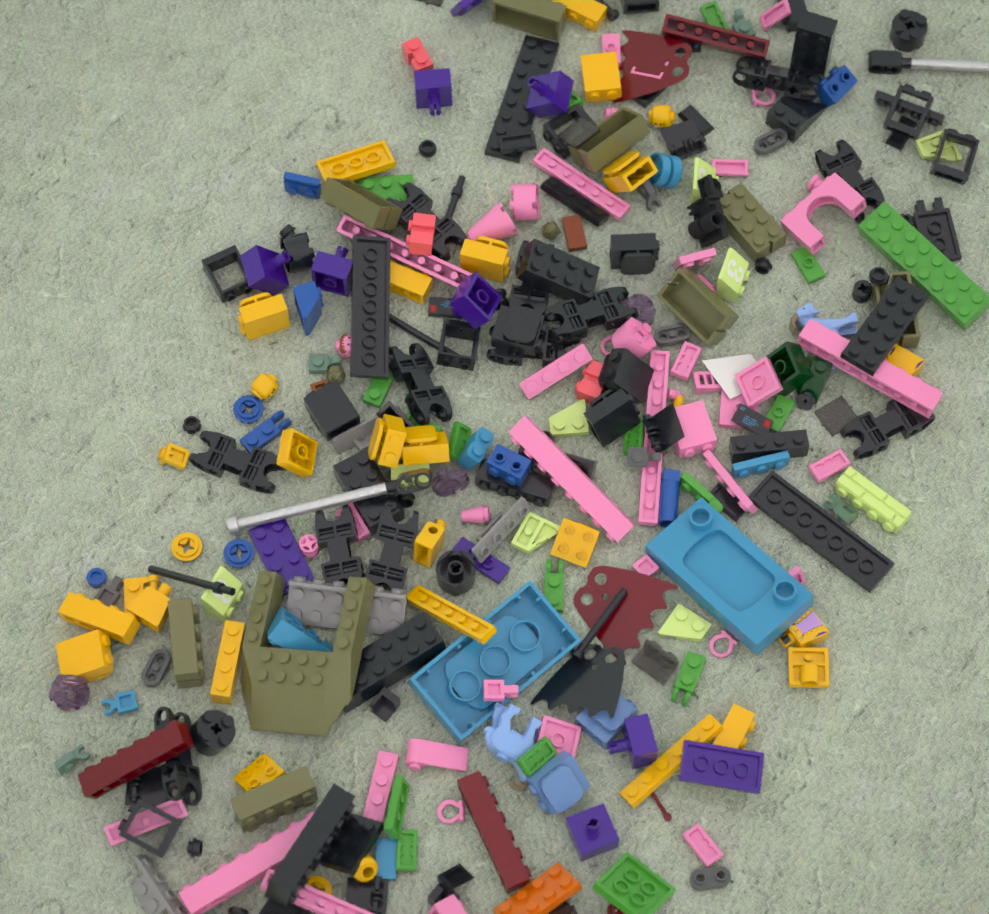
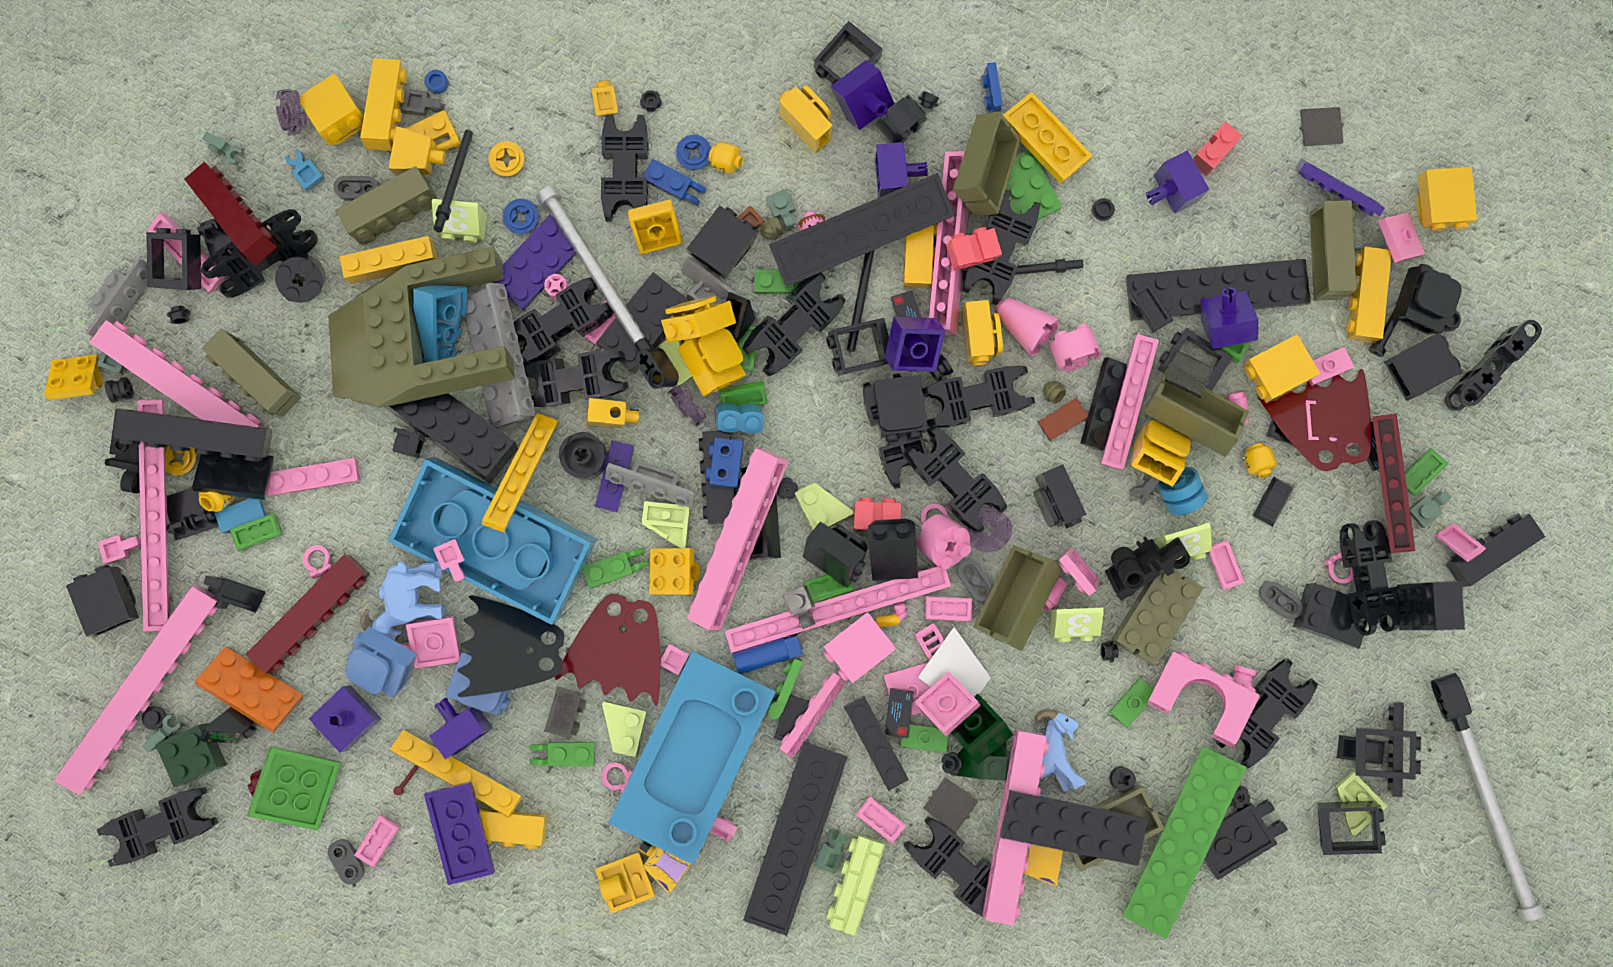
camera: 65 degrees right, 20 degrees up
yellow plate [233,753,286,793] -> none
blue slope [293,281,324,336] -> none
bright green plate [384,776,410,840] -> none
bright pink door [405,739,468,772] -> none
bright pink cone [461,505,490,524] -> none
bright green plate [515,736,558,777] -> none
black brick [517,238,600,305] -> none
bright pink plate [518,343,592,400] -> none
black bar [569,588,627,661] -> none
black hinge [642,403,685,453] -> none
black hinge [660,118,707,159] -> none
dark azure plate [731,450,790,479] -> none
blue brick [814,65,858,107] -> none
black plate [869,267,888,285] -> none
black brick [889,9,928,52] -> none

